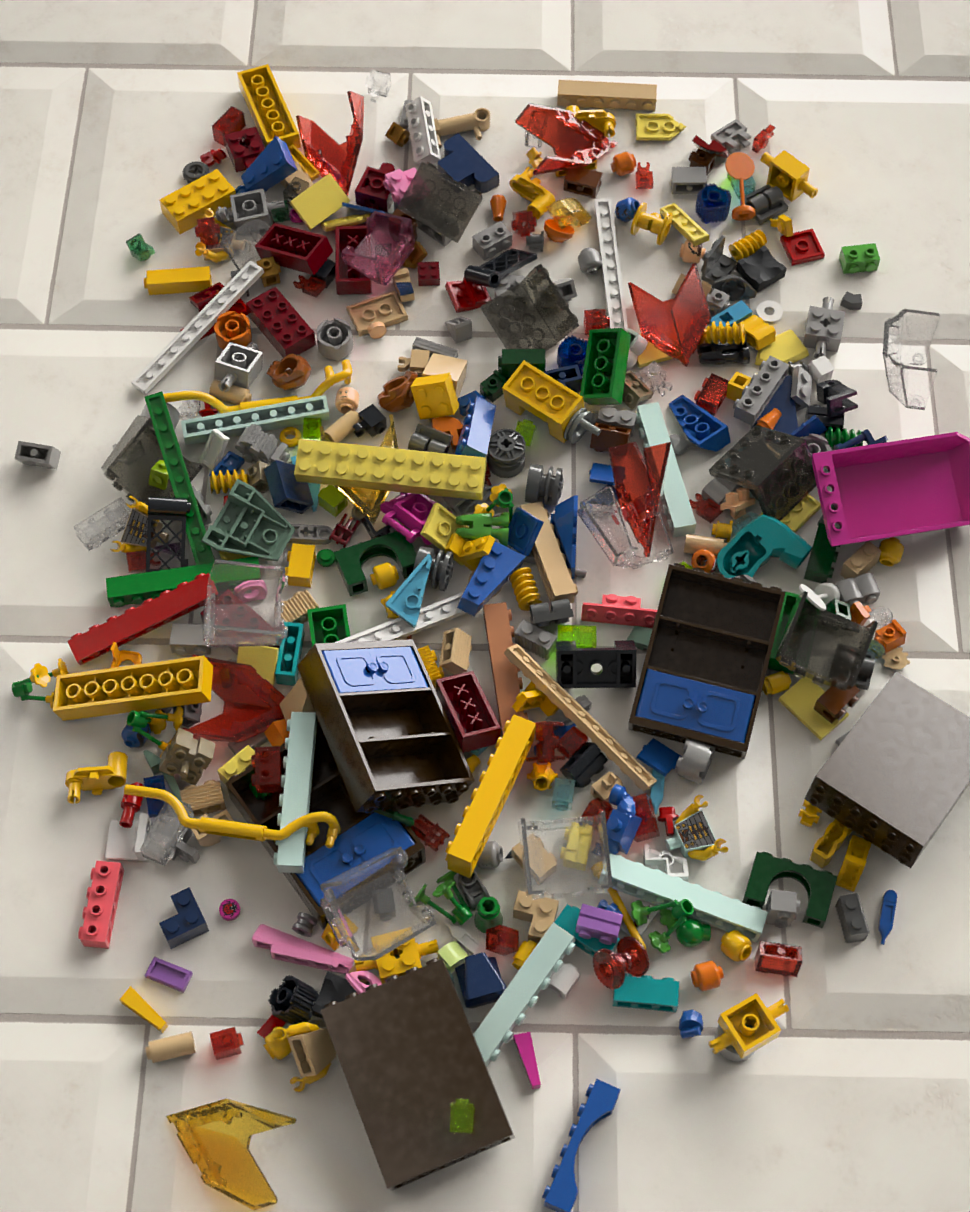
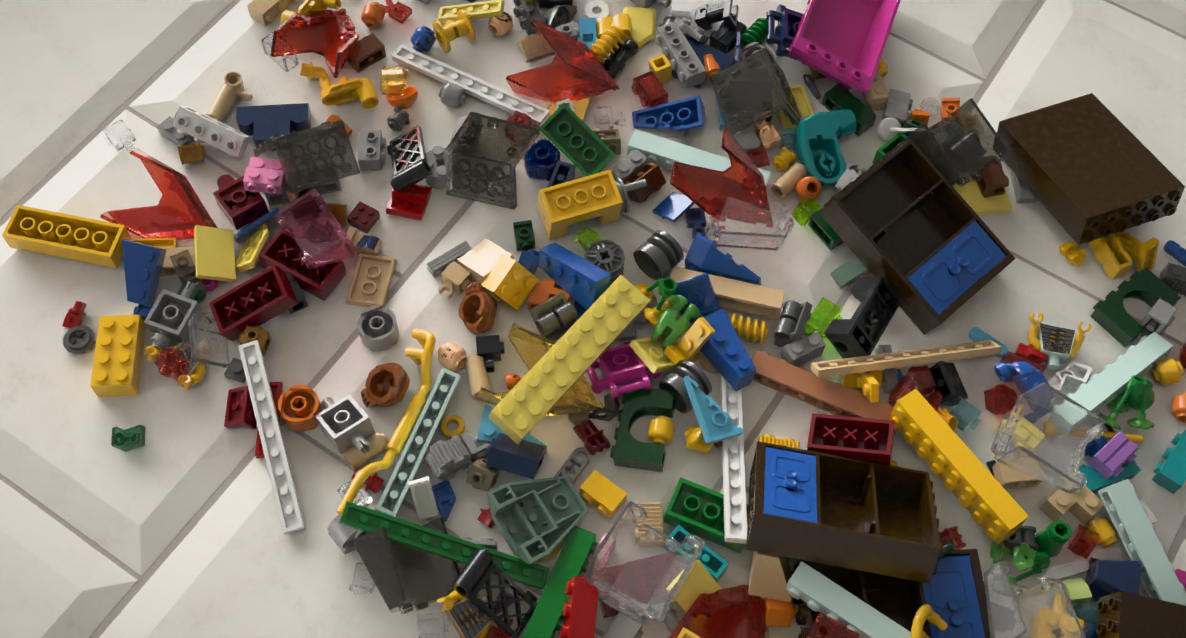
camera: 60 degrees left, 0 degrees up
yellow brick [144,266,212,295] -> none
lime bracket [148,460,169,490] -> none
yellow piece [210,469,248,494] -> none
clear red brick [212,106,246,146] -> none
dark red brick [224,126,265,173] -> none
dark red brick [246,286,316,358] -> none
clear red plate [293,275,326,297] -> none
clear neon green bracket [303,418,322,441] -> none
green plate [317,549,335,567] -> none
lime brick [318,485,348,517] -> none
light nougat tile [368,322,387,339] -> none
tan brick [439,628,472,675] -> none
light grey slope [445,317,472,344] -> none
dark green brick [498,349,546,379] -> none
clear red brick [511,210,537,237] -> none
coral bracket [581,594,657,628] -> none
tan brick [590,771,623,808] -> none
clear red hose [592,936,649,989] -> none
blue piece [636,738,682,777] -> none
light grey brick [675,738,716,784] -> none

